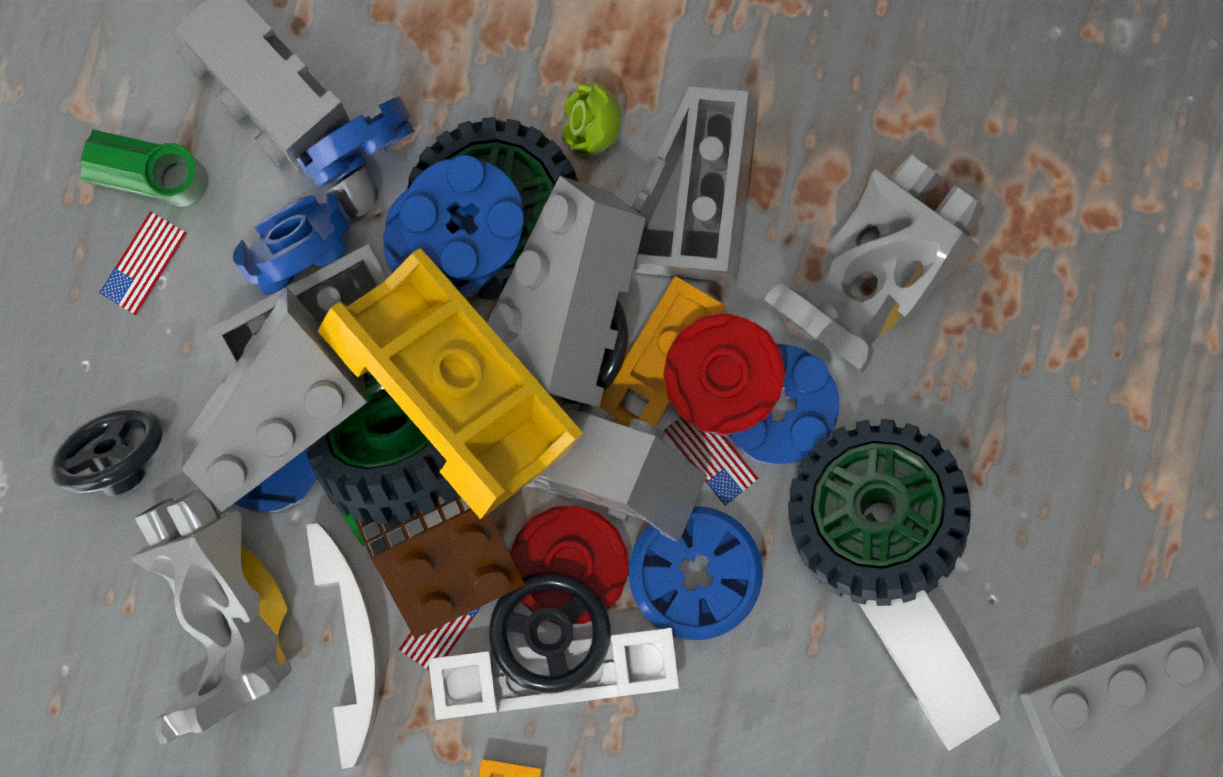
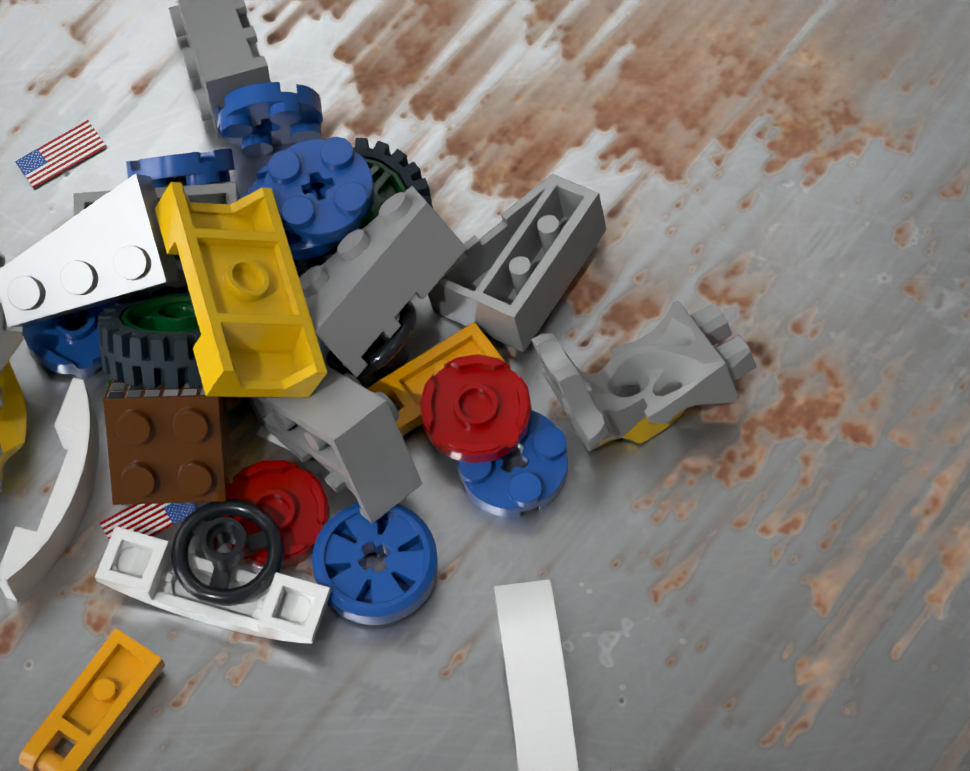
camera: 25 degrees right, 20 degrees down
green piece [80,129,207,207] -> none
light grey hinge [325,166,378,217] -> none
lime plate [561,82,621,156] -> none
sticker [664,417,759,506] -> none
wheel [788,419,971,606] -> none

